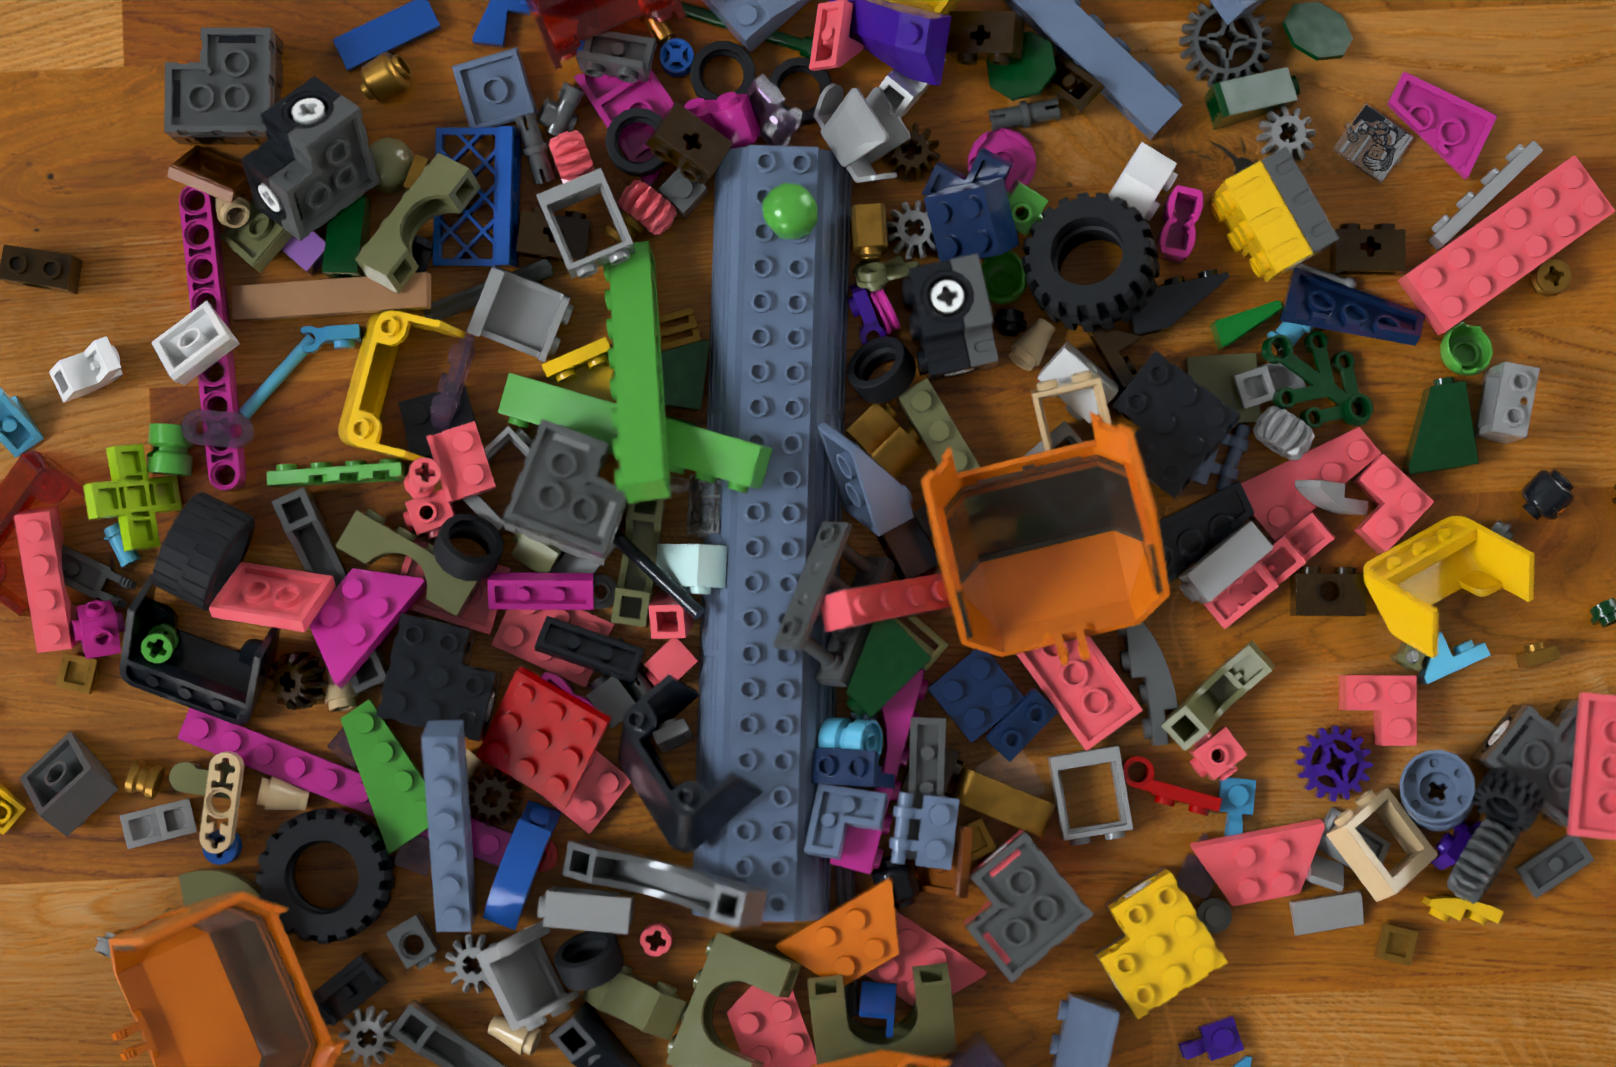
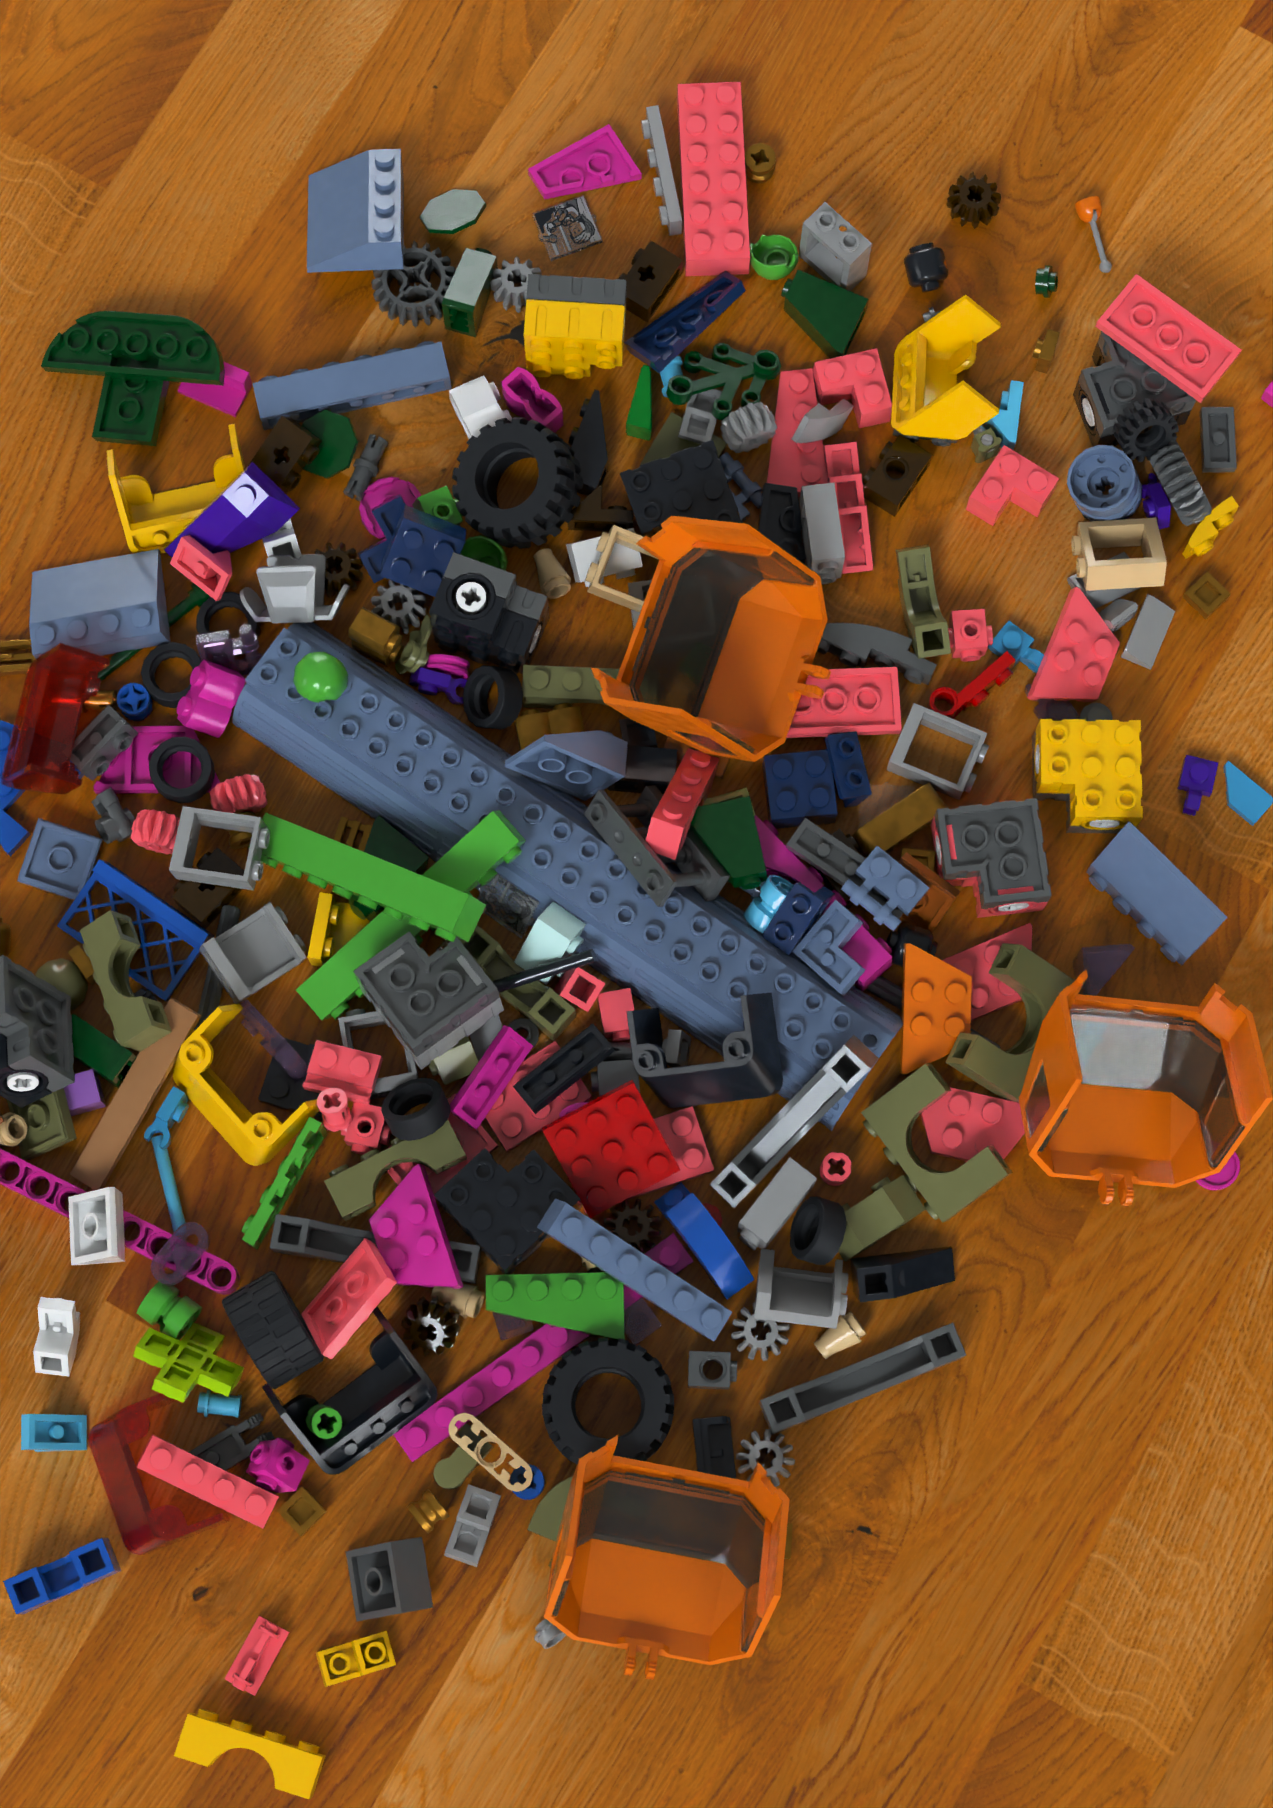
camera: 60 degrees left, 10 degrees down
tan cone [256,776,310,811] -> none
dark grey pin [514,112,556,185] -> none
dark brown brick [645,102,733,185] -> none
dark grey brick [658,168,708,219] -> none
blue panel [859,981,897,1038] -> none
black plate [992,309,1027,337] -> none
dark brown slope [1045,53,1105,116] -> none
light grey hinge [1291,263,1357,289] -> none
dark purple gear [1295,726,1373,802] -> none

